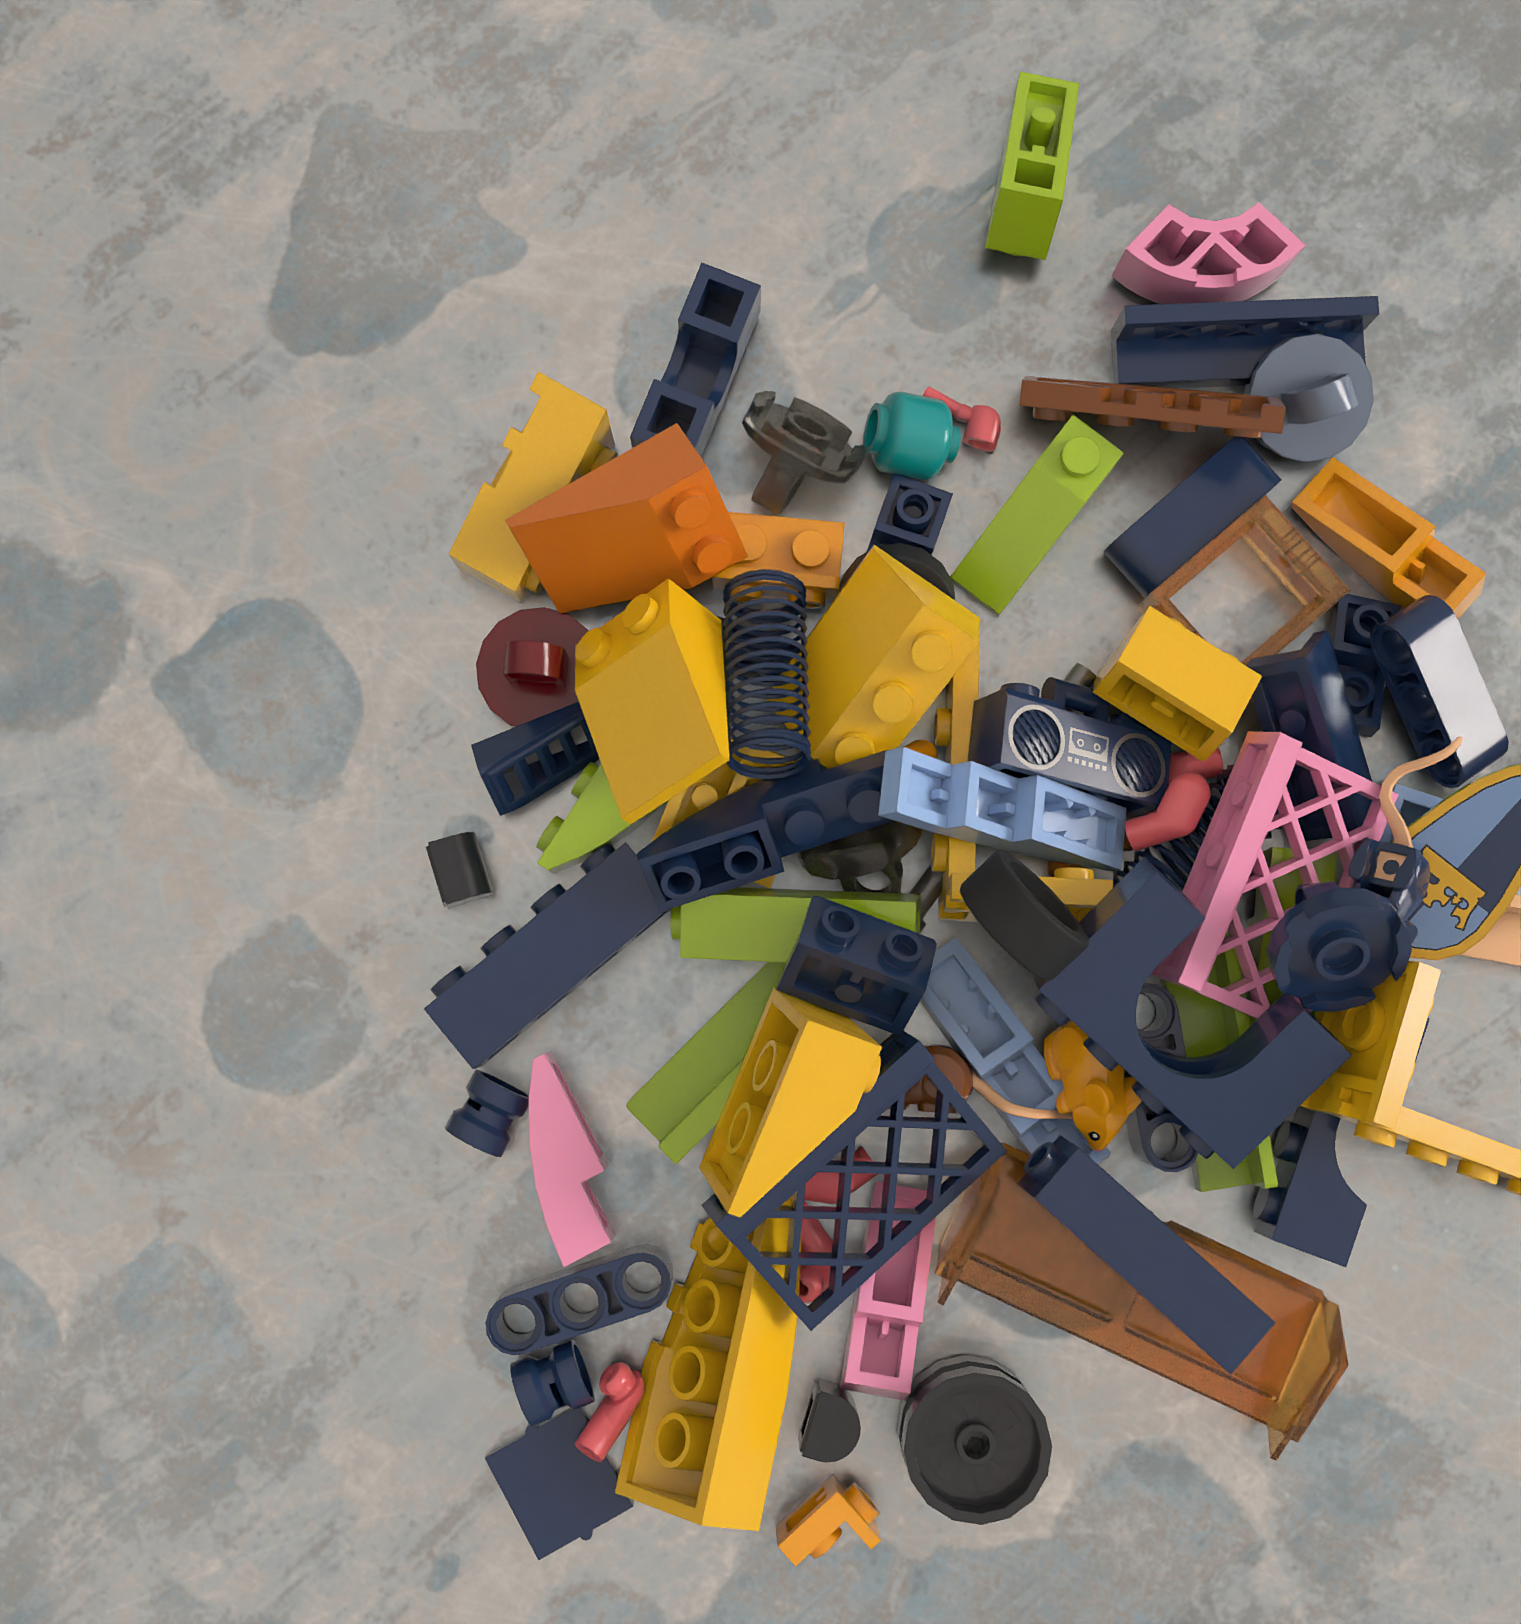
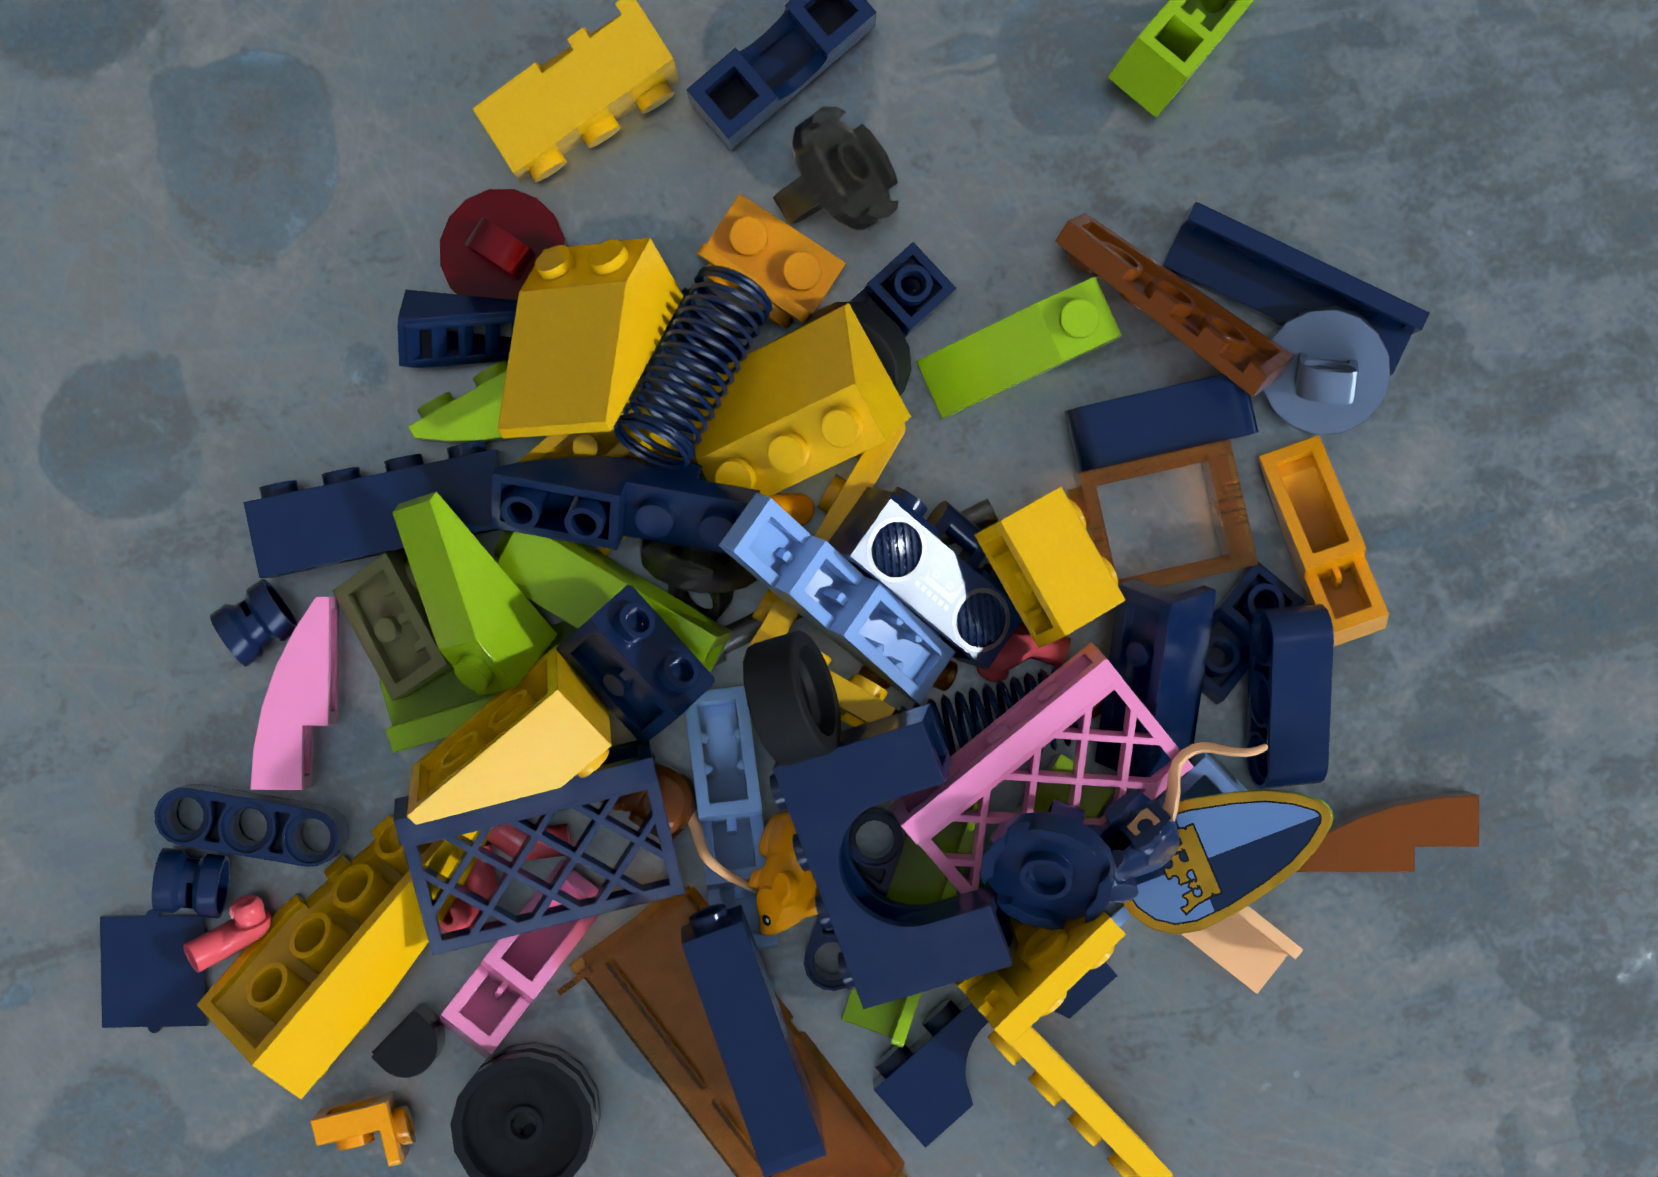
camera: 30 degrees right, 5 degrees up
black brick [426,832,493,909] -> none
orange slope [505,423,748,614] -> none
teal head [863,392,961,480] -> none
coral hand [923,386,1001,452] -> none
bright pink brick [1112,202,1306,304] -> none
coral arm [1125,772,1211,851] -> none
none -> olive bracket [332,549,453,701]
none -> lime slope [392,491,558,696]

